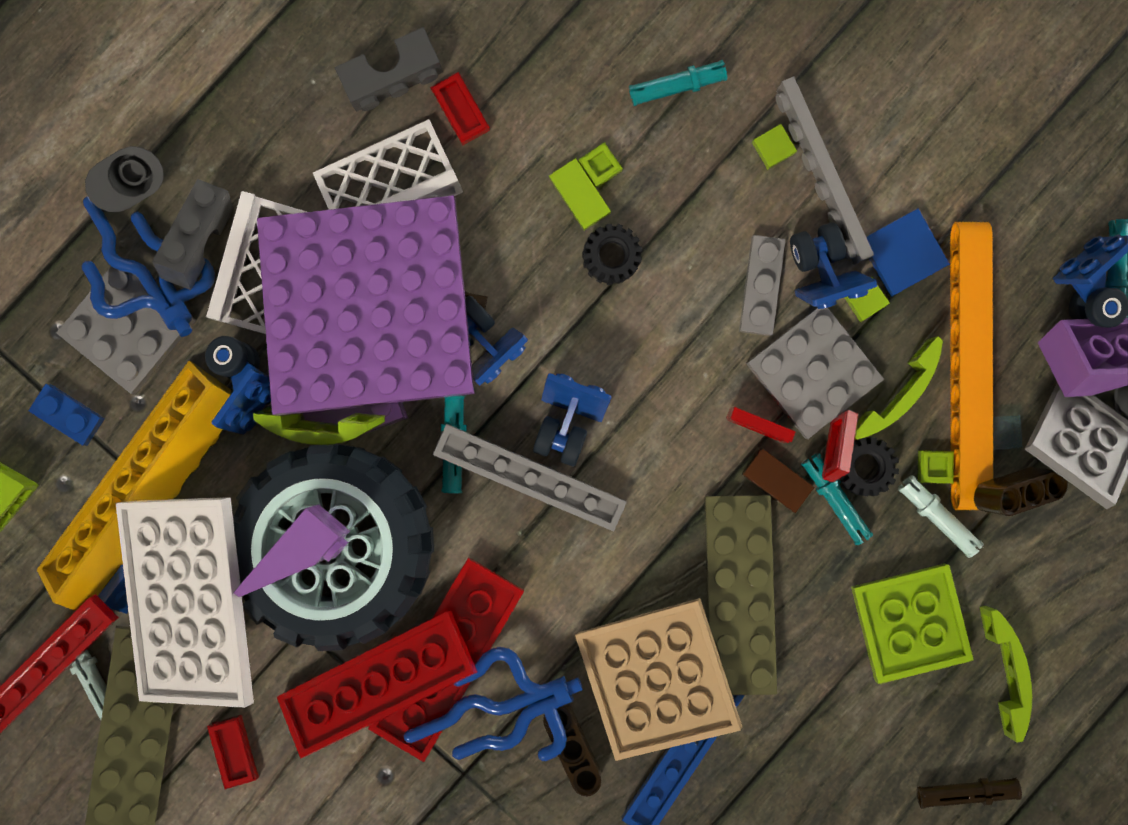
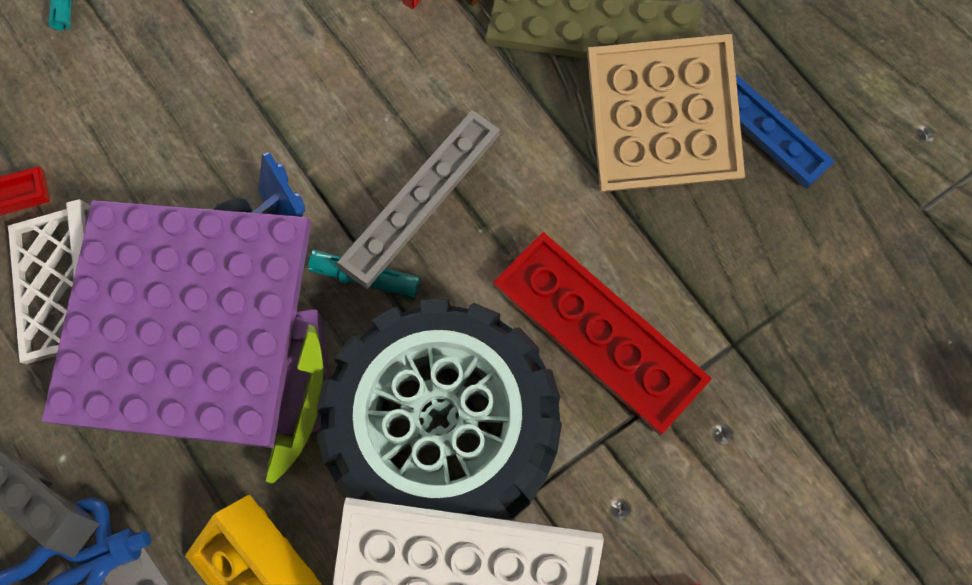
camera: 75 degrees left, 15 degrees down
blue plate [205,336,271,435] -> none
white fence [206,191,306,334] -> none
medium lavender slope [234,504,350,597] -> none
red plate [277,611,478,759] -> none
blue plant [404,647,583,761] -> none
blue plate [533,373,612,467] -> none
dark brown beam [543,704,601,797] -> none
lime tile [549,158,611,231] -> none
lime tile [578,142,623,188] -> none
black tyre [582,223,642,285] -> none

